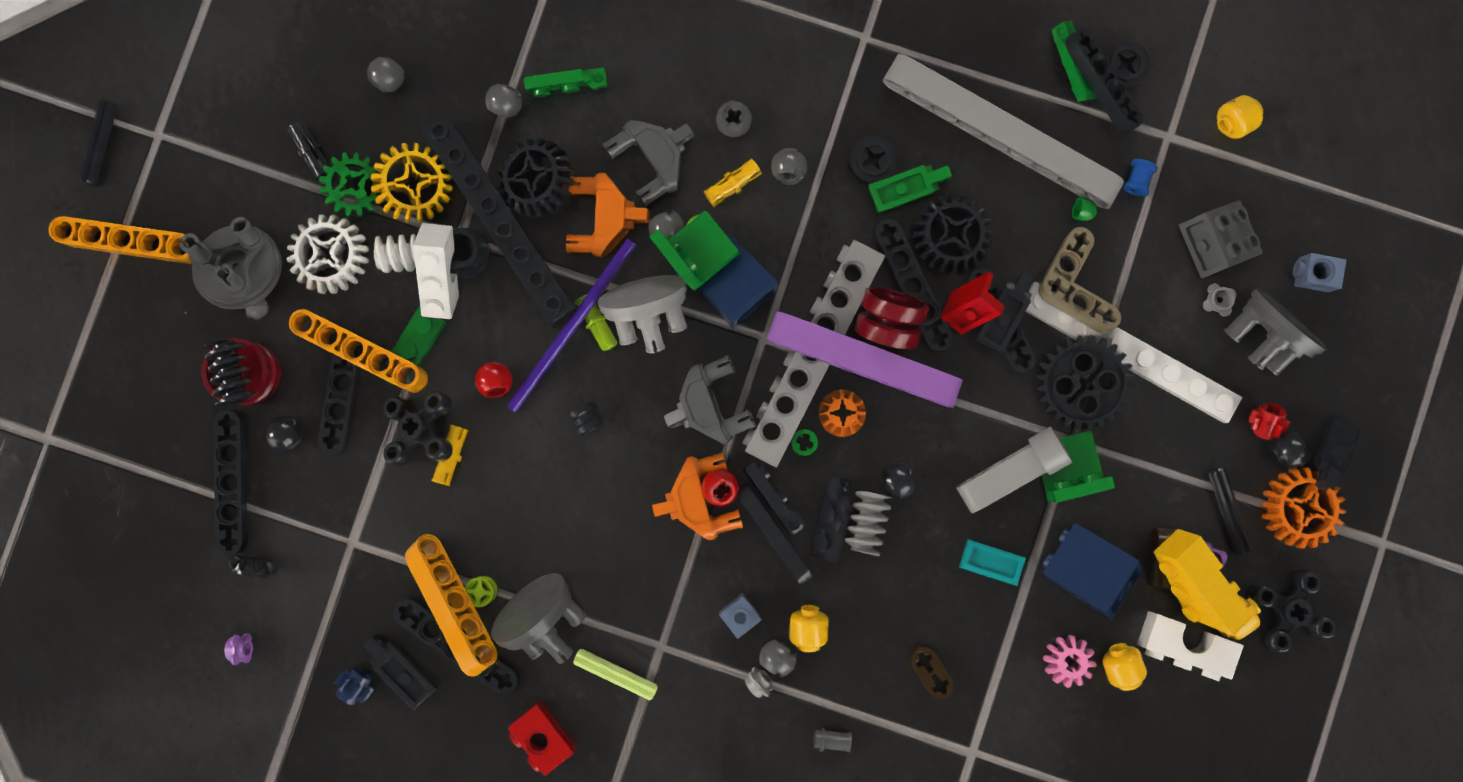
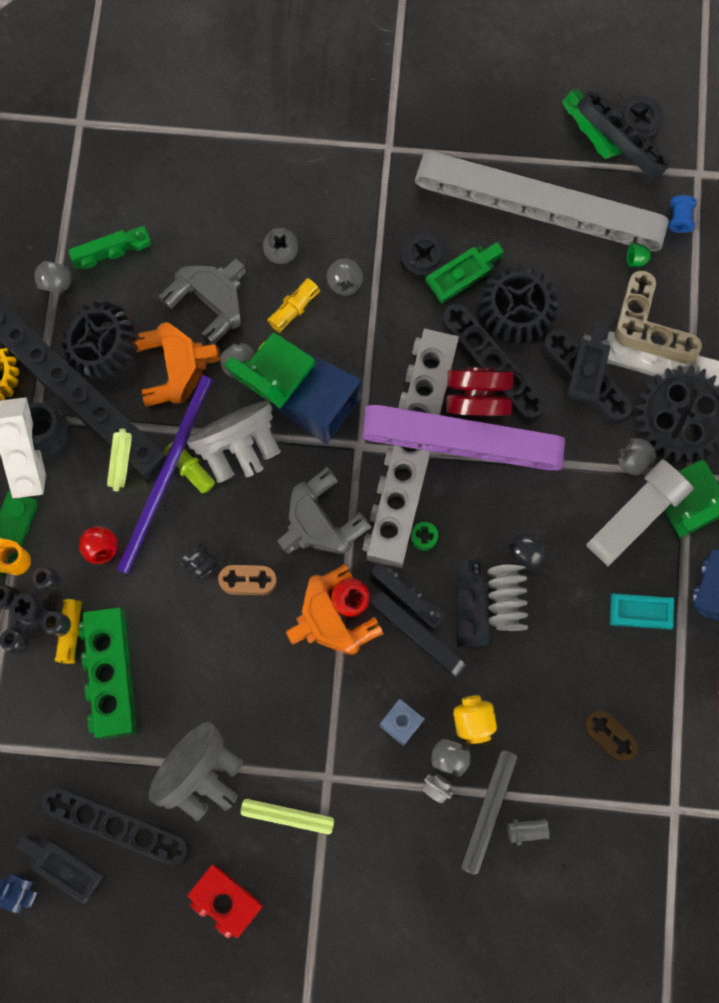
camera: 15 degrees left, 10 degrees down
light orange beam [405,534,497,677] -> none
lime wheel [465,575,498,607] -> none
orange gear [819,389,866,437] -> none
red panel [940,271,1005,335] -> none
none -> green brick [79,607,137,740]
none -> yellowish green axle [107,428,132,491]
none -> medium nougat beam [218,565,277,595]
none -> dark grey axle [462,750,517,875]
none -> dark grey piece [618,438,656,476]

